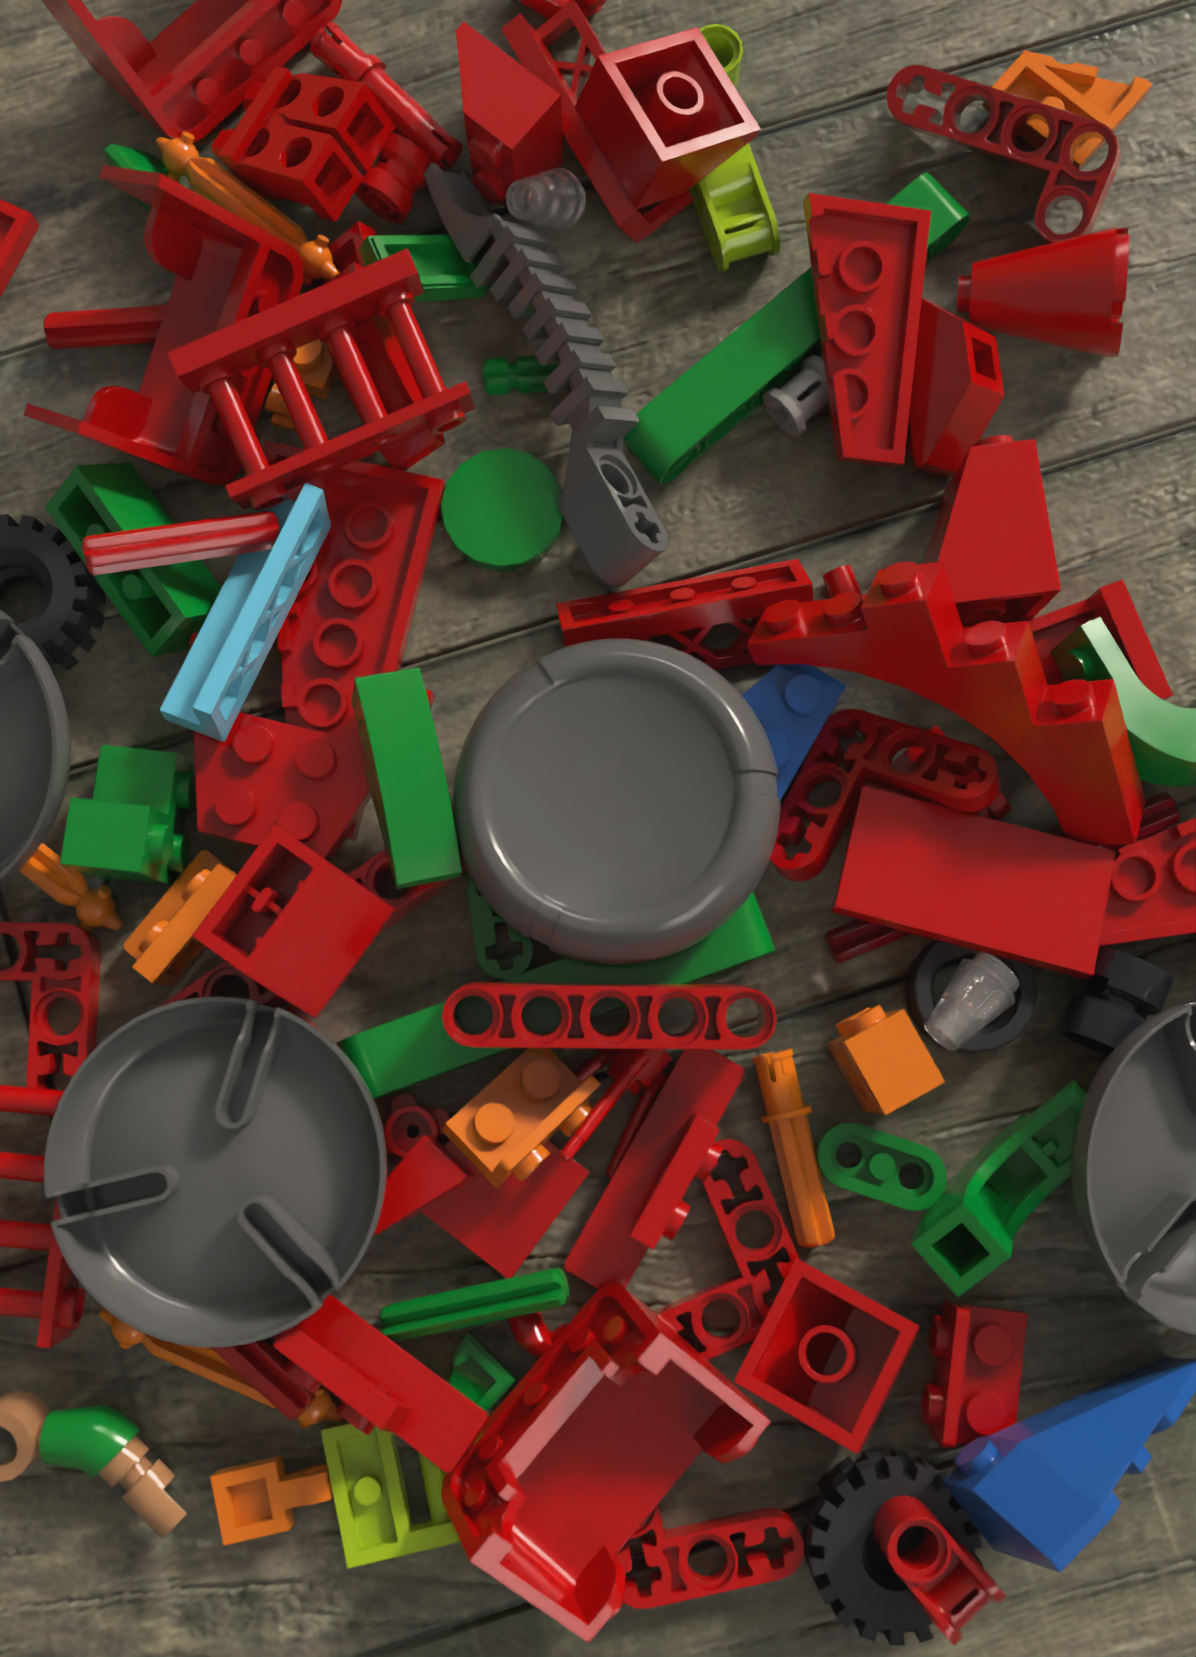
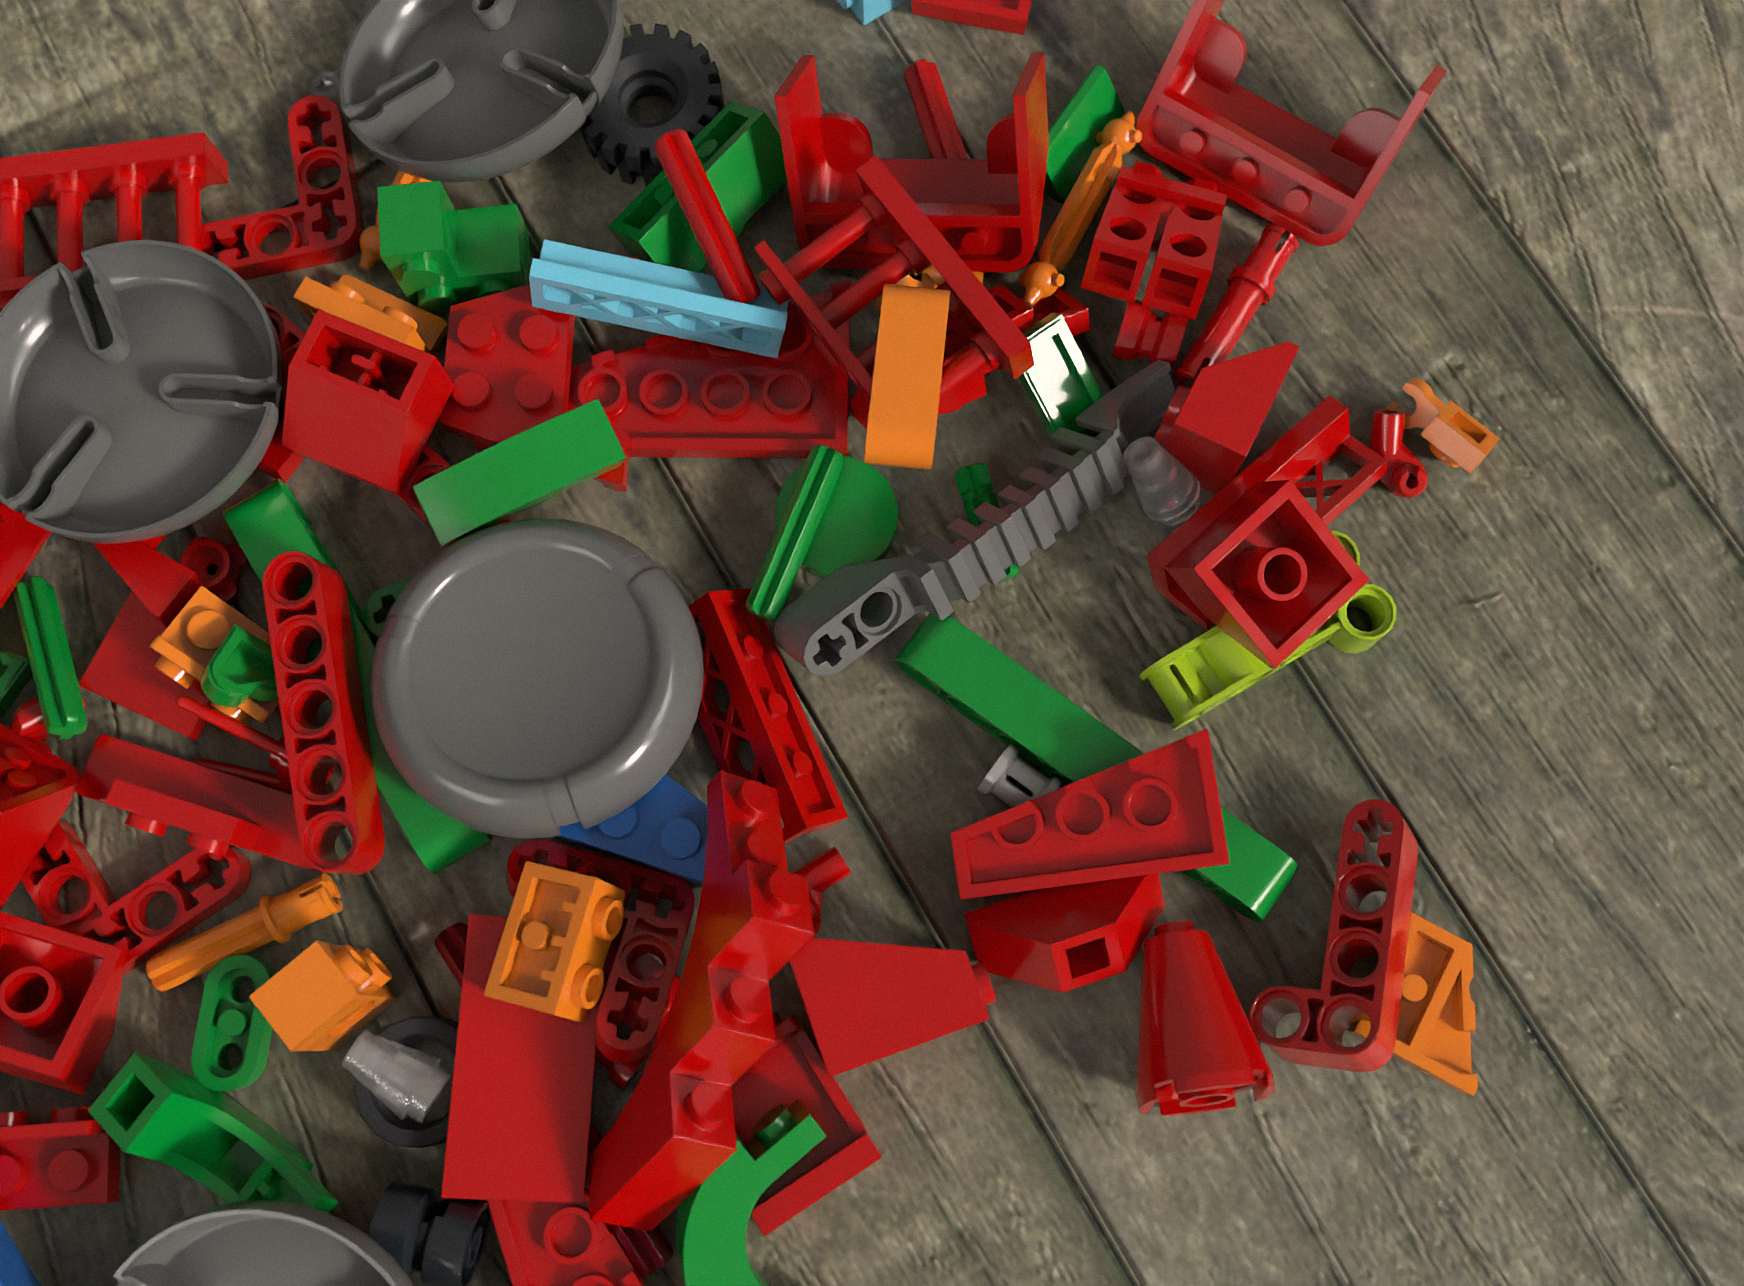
camera: 80 degrees right, 5 degrees down
none -> green tile [200,624,278,707]
none -> orange bracket [483,861,625,1023]
none -> green axle [746,444,844,622]
none -> orange beam [864,284,950,470]

